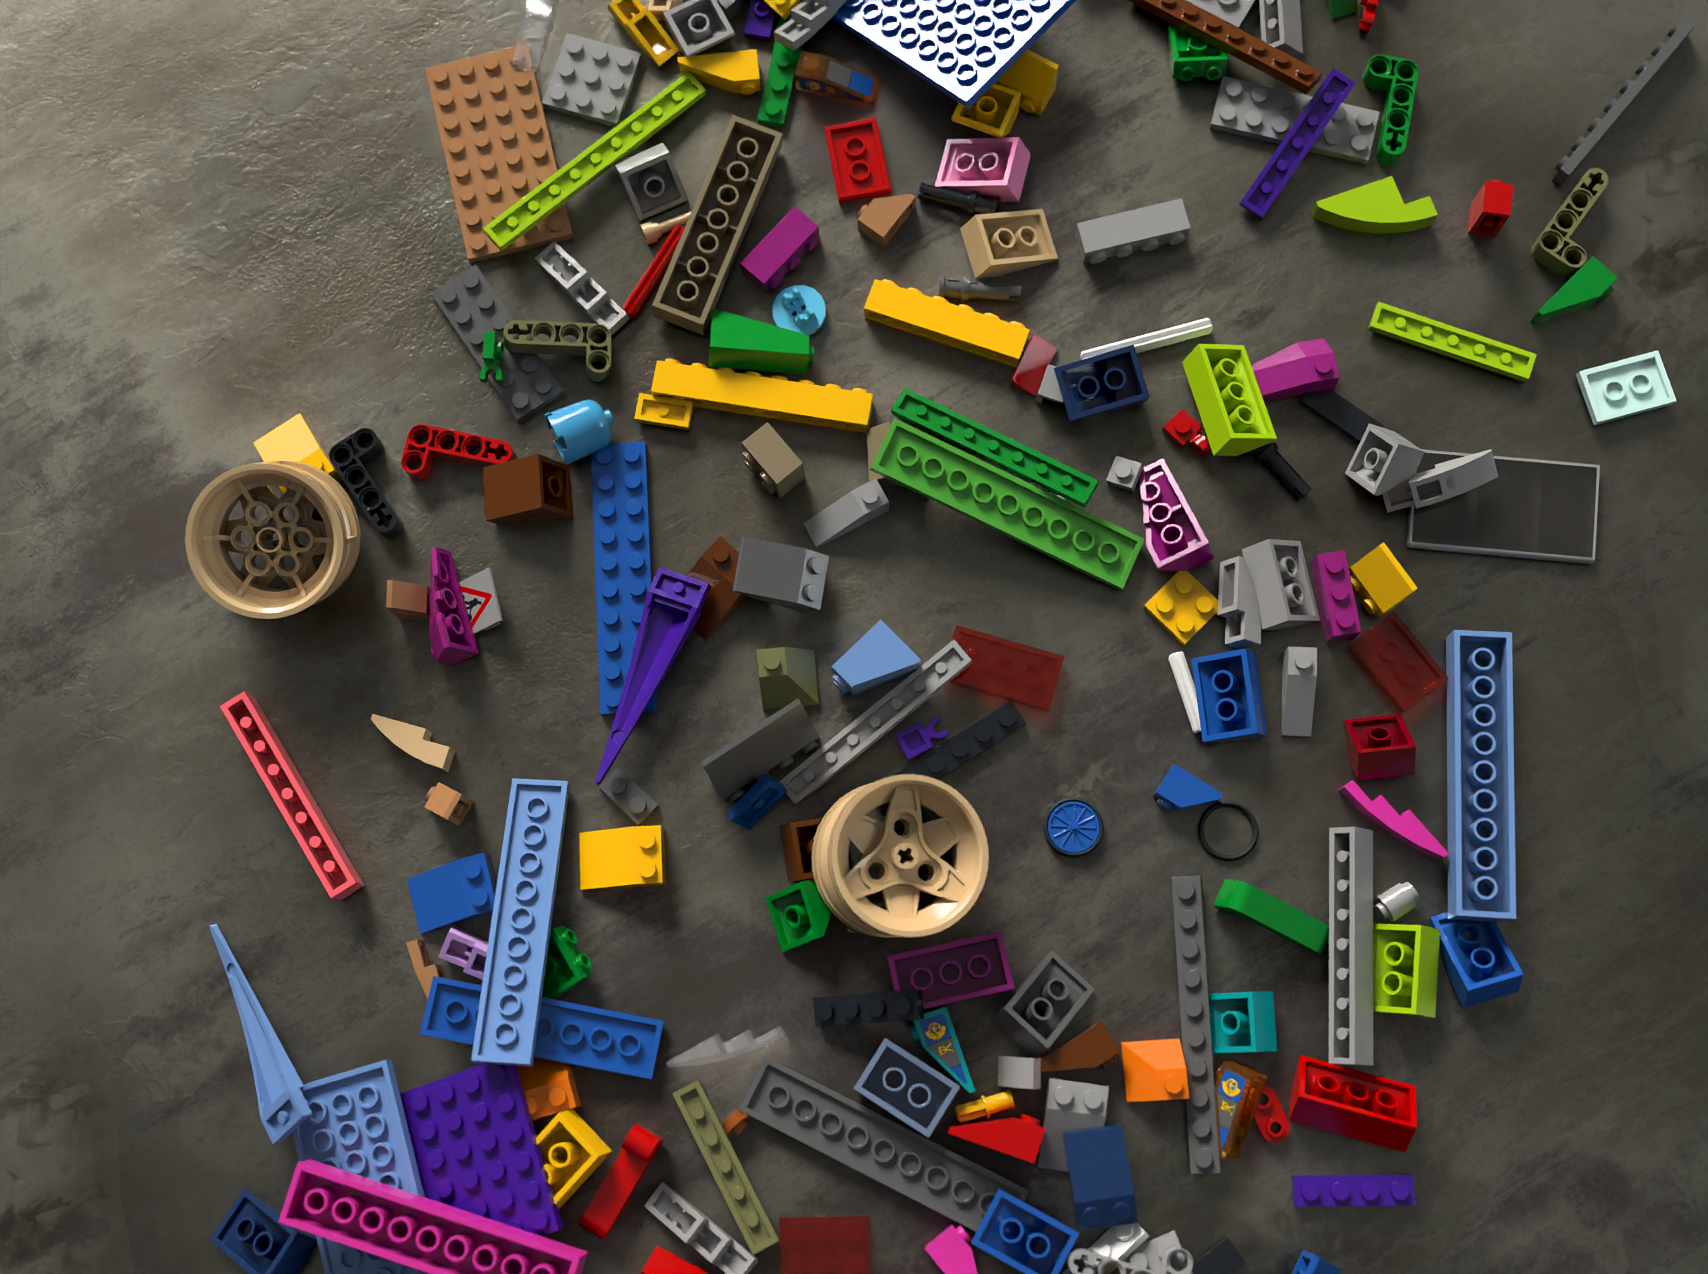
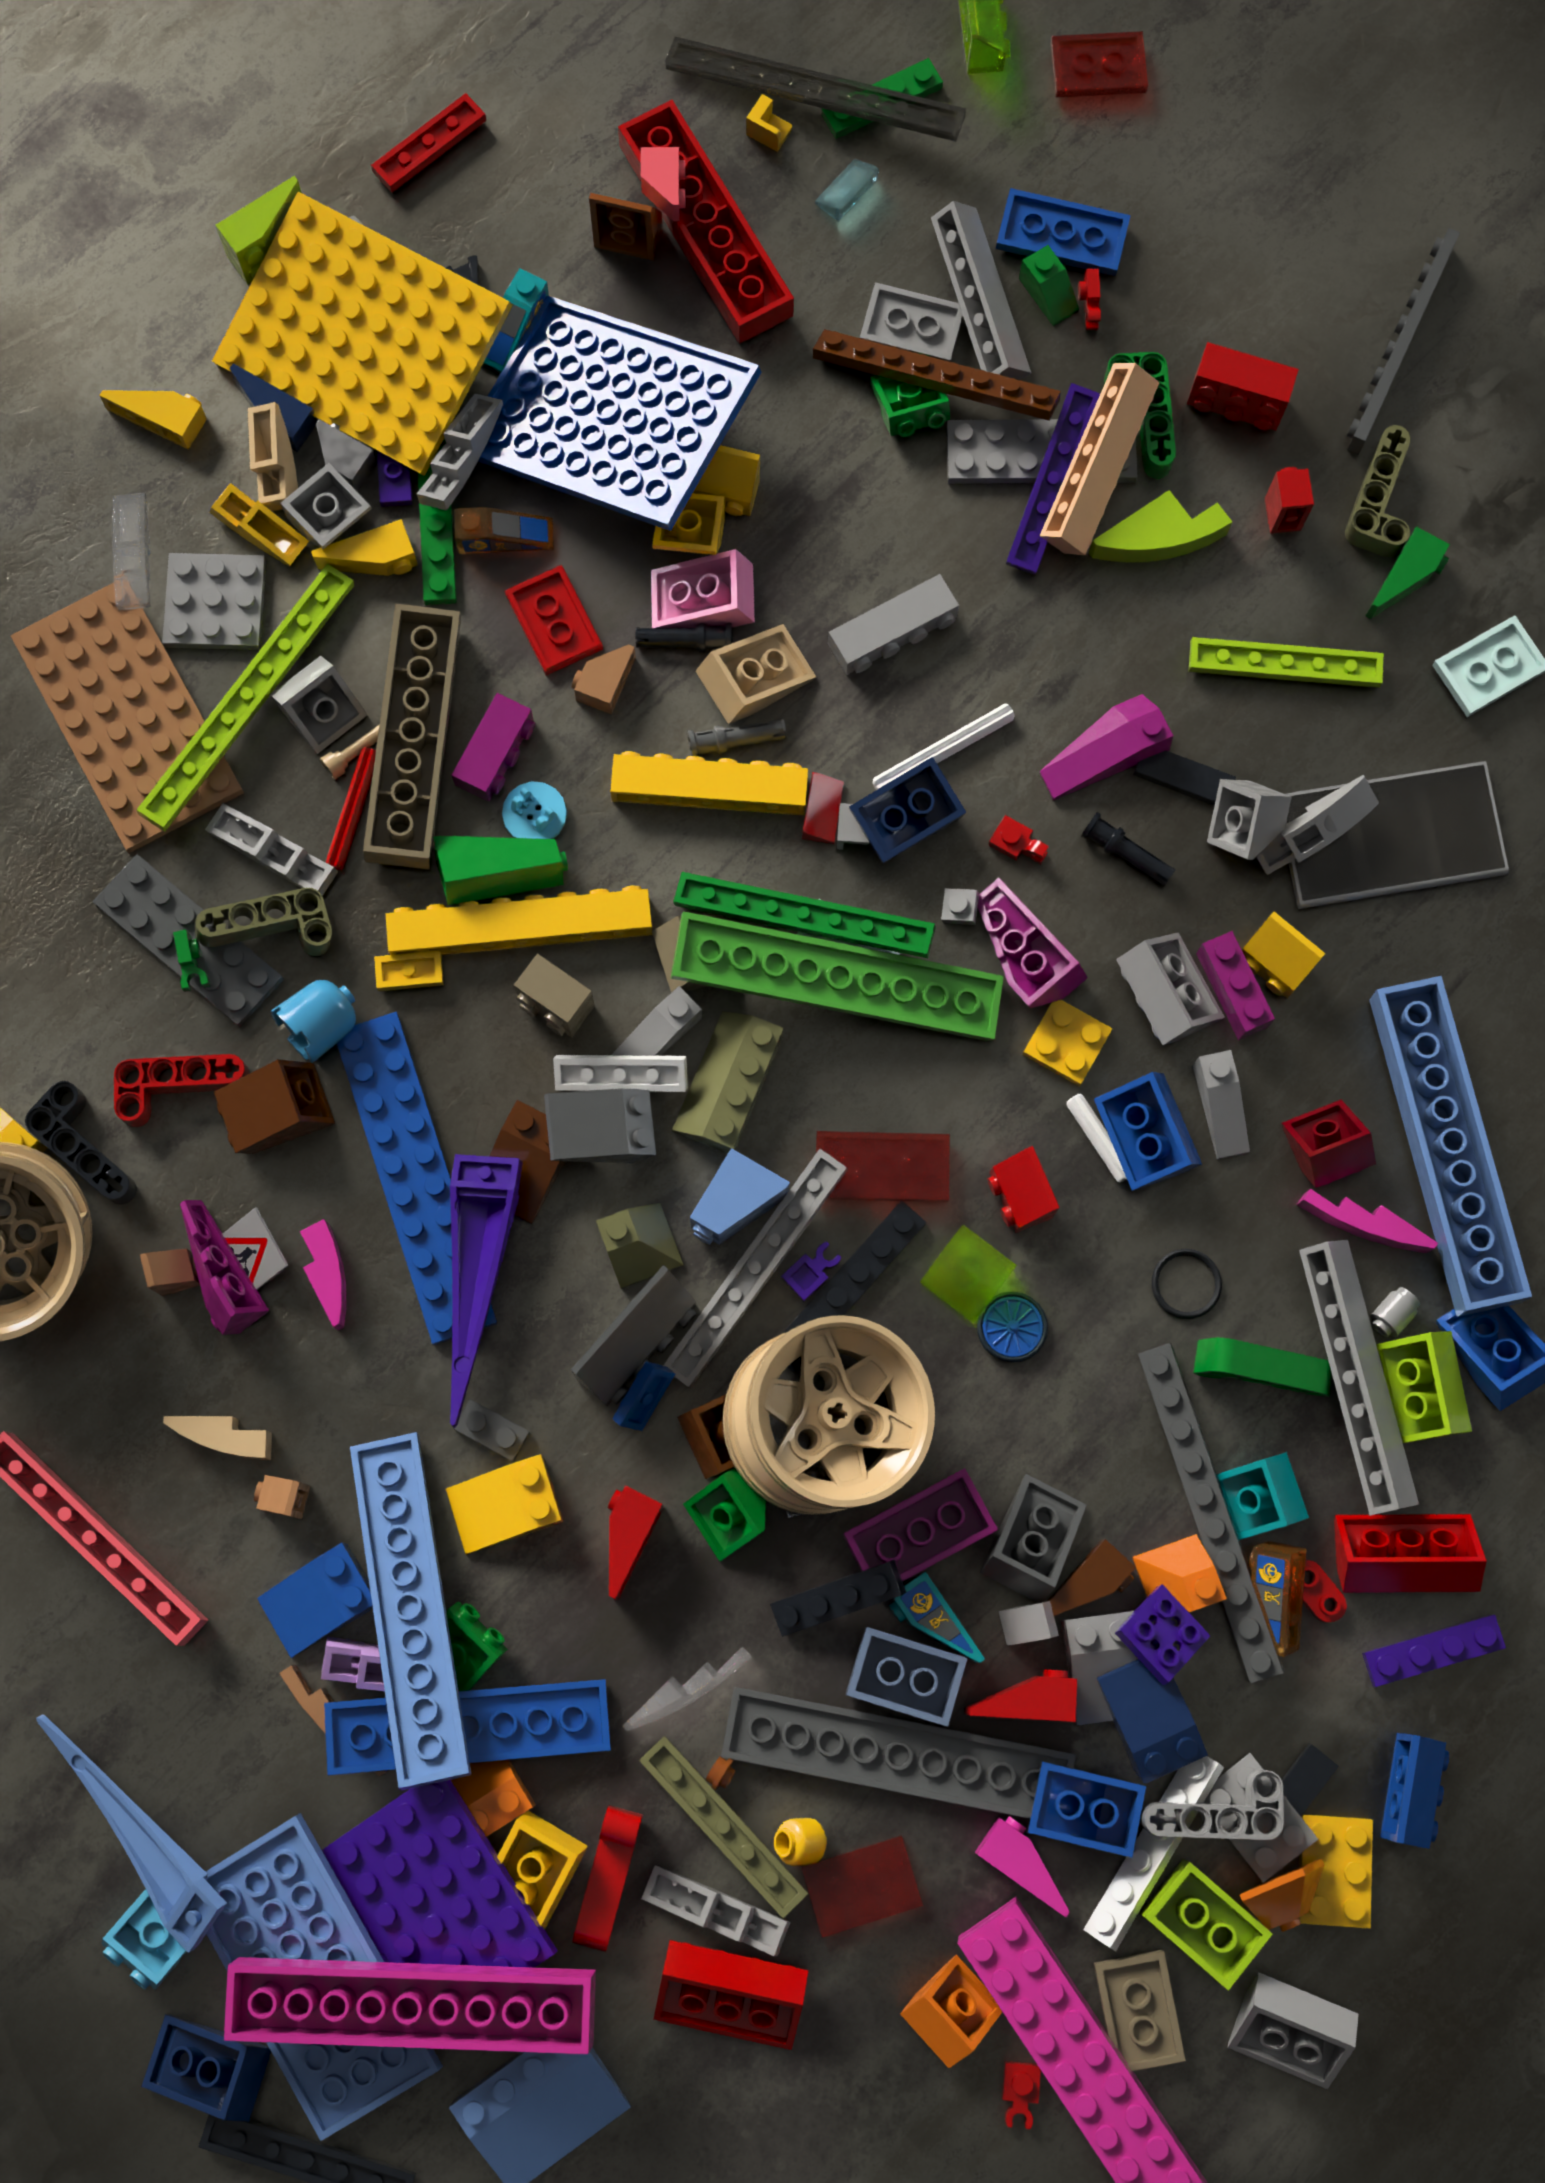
camera: 25 degrees left, 0 degrees up
yellow axle [955,1090,1015,1123] -> none
blue slope [1153,764,1223,811] -> none
lime slope [1182,344,1277,456] -> none
light grey slope [1218,556,1261,649] -> none
clear red plate [1348,611,1448,713] -> none
none -> medium azure plate [102,1889,187,1990]
none -> dark pink slope [300,1219,346,1331]
none -> white plate [553,1055,688,1092]
none -> red slope [607,1485,665,1600]
none -> olive slope [672,1011,784,1154]
none -> yellow head [774,1818,827,1866]
none -> clear neon green slope [920,1225,1017,1323]
none -> red slope [987,1146,1060,1233]
none -> light nougat brick [1040,363,1159,555]
none -> dark purple plate [1115,1584,1210,1685]
none -> red brick [1187,342,1299,431]

